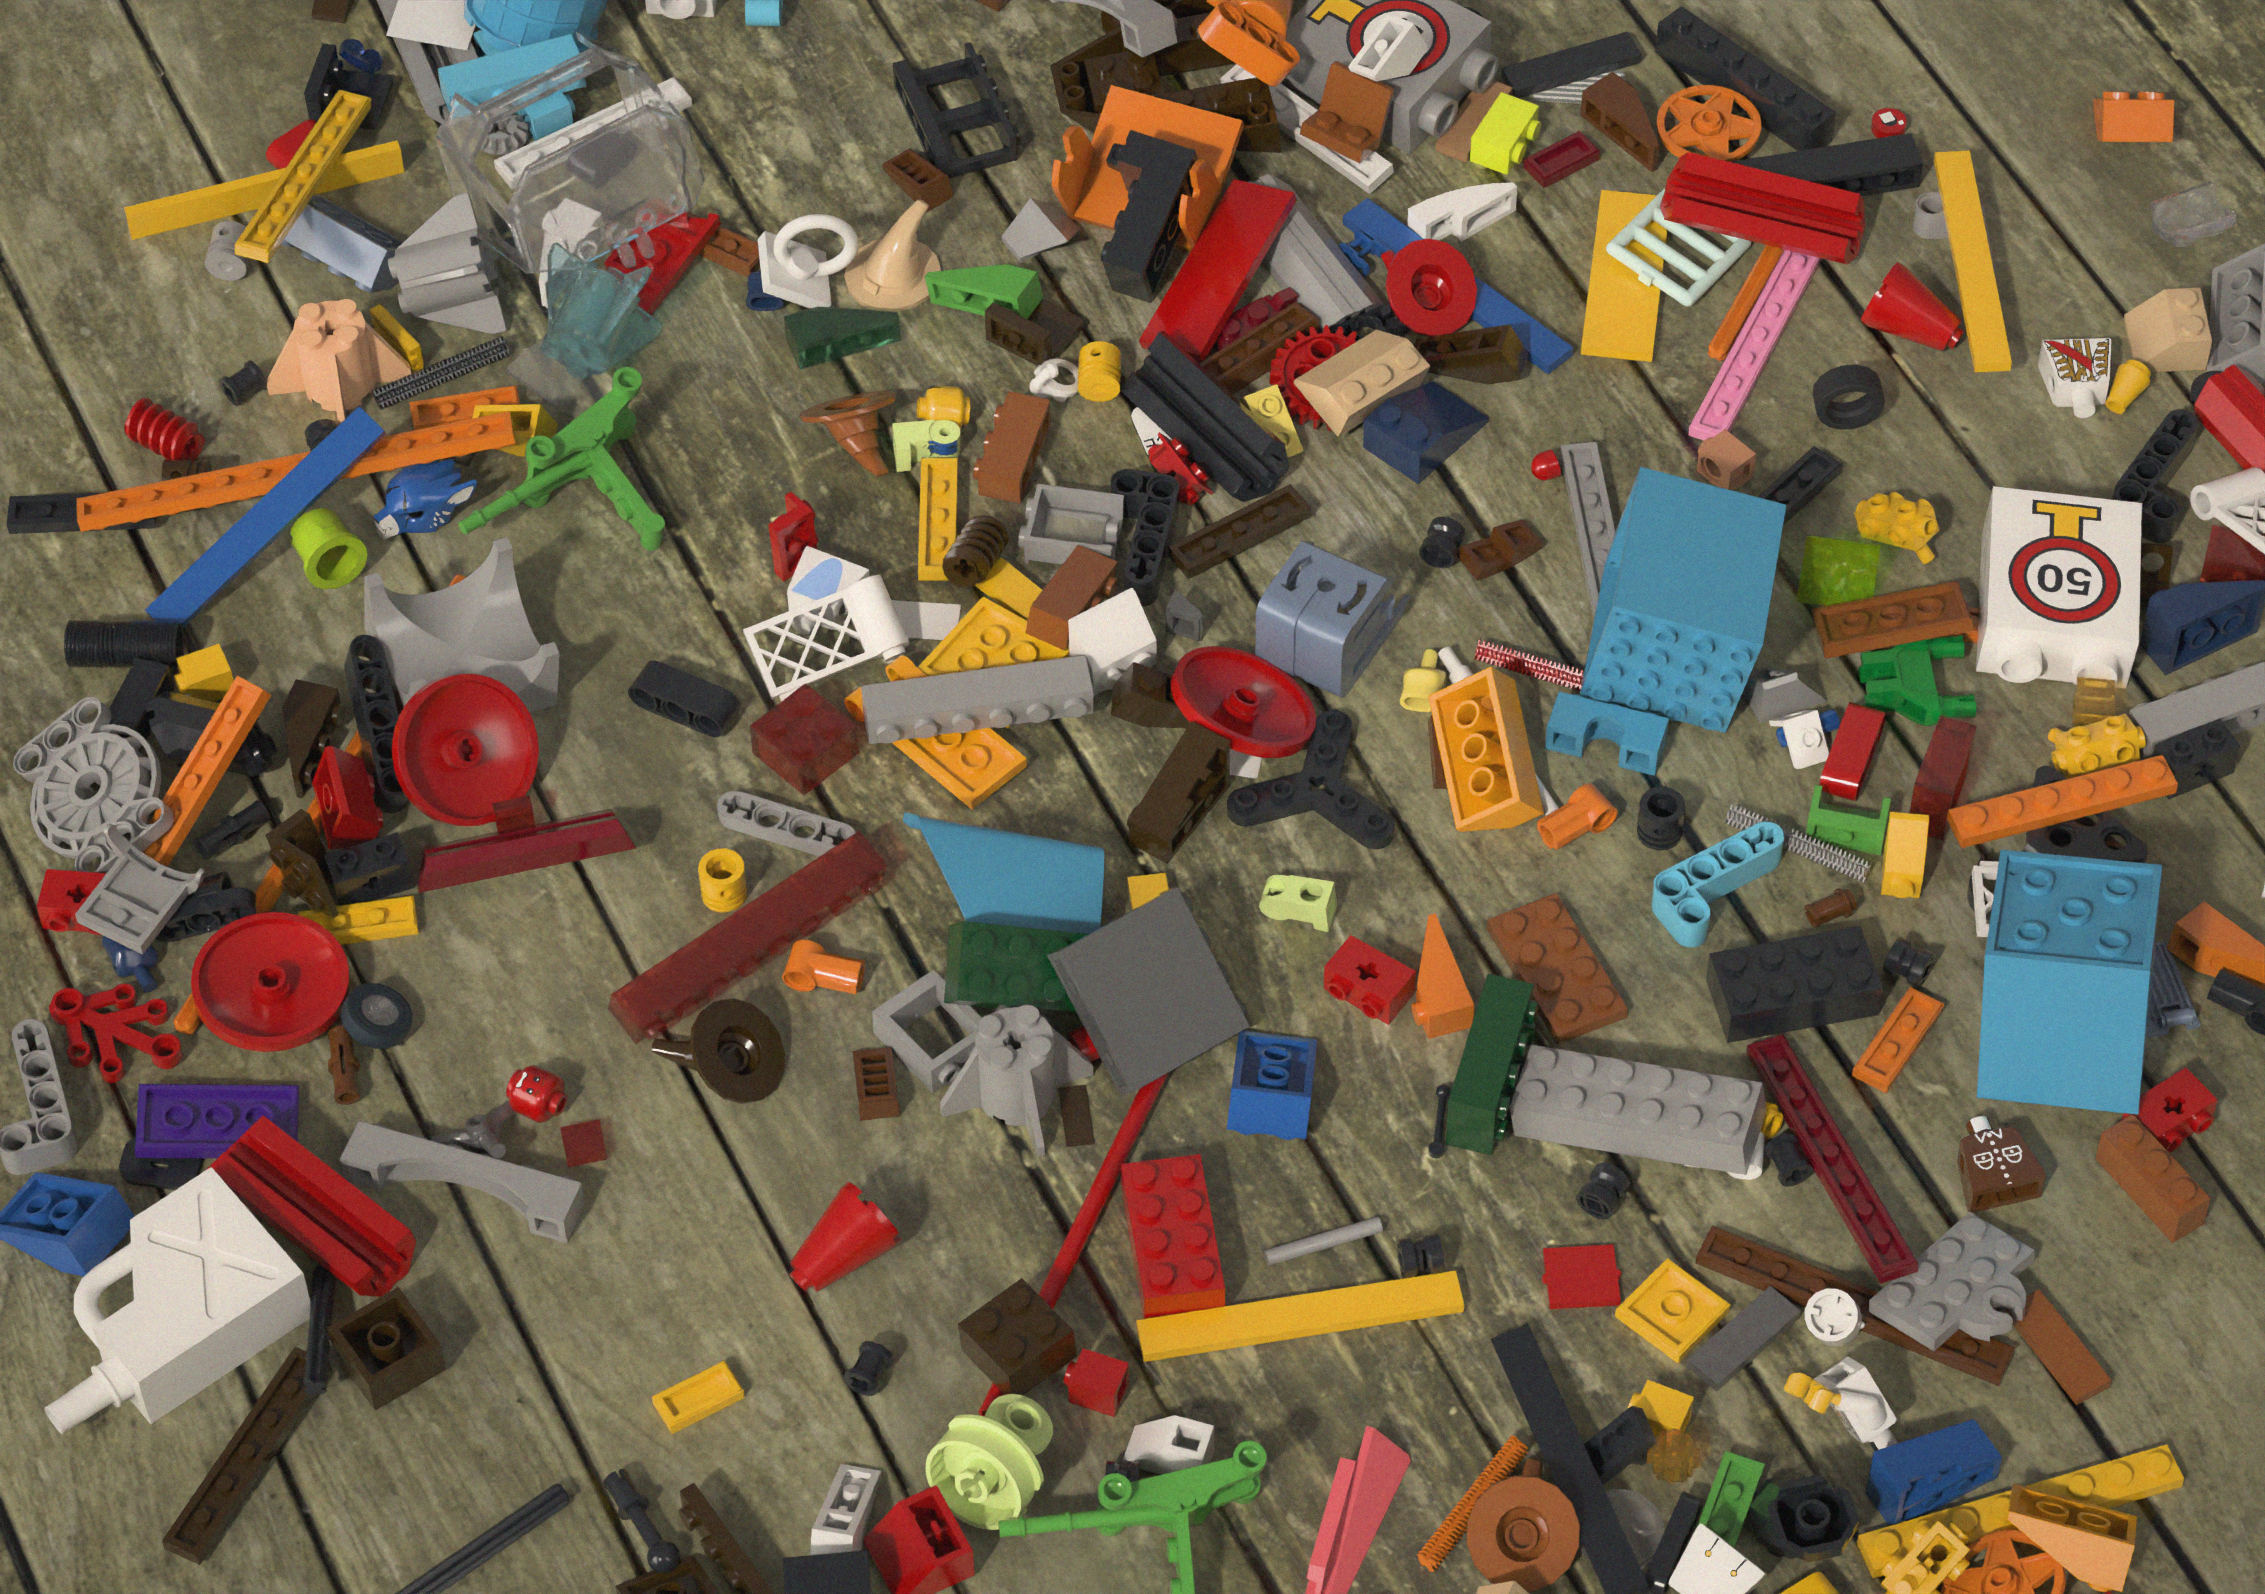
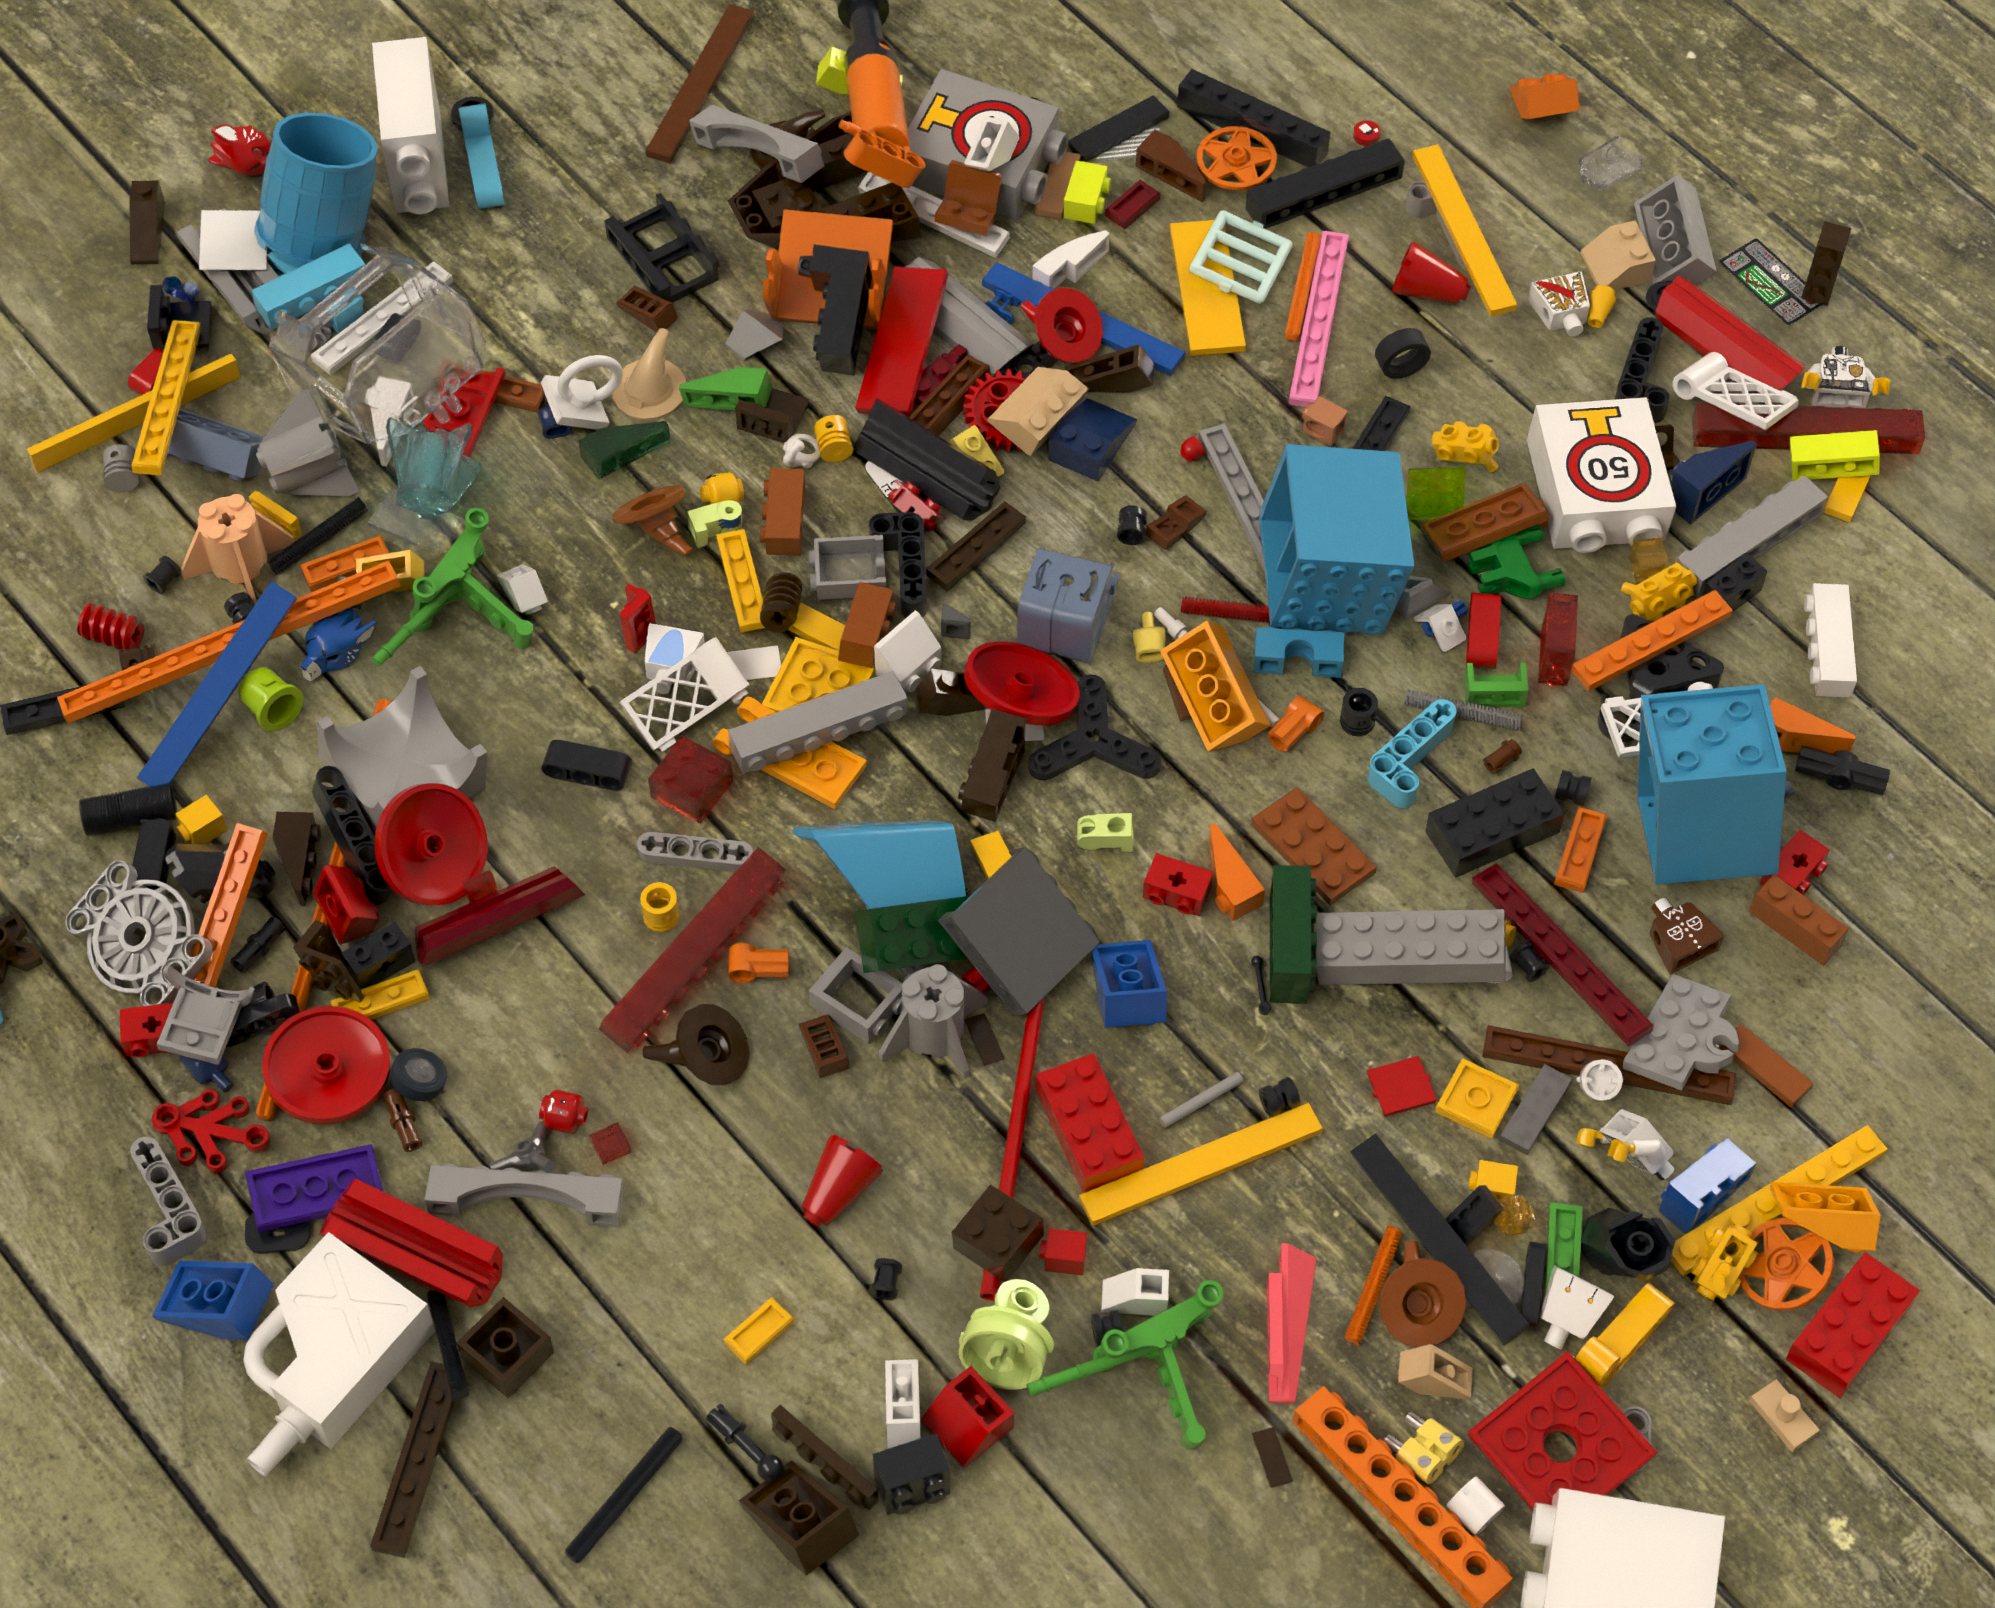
camera: 15 degrees left, 5 degrees up
black wheel [1576,1163,1630,1219] -> none
red piece [1660,152,1865,265] -> none
yellow slope [1881,812,1929,898] -> none
none -> white slope [496,564,548,615]

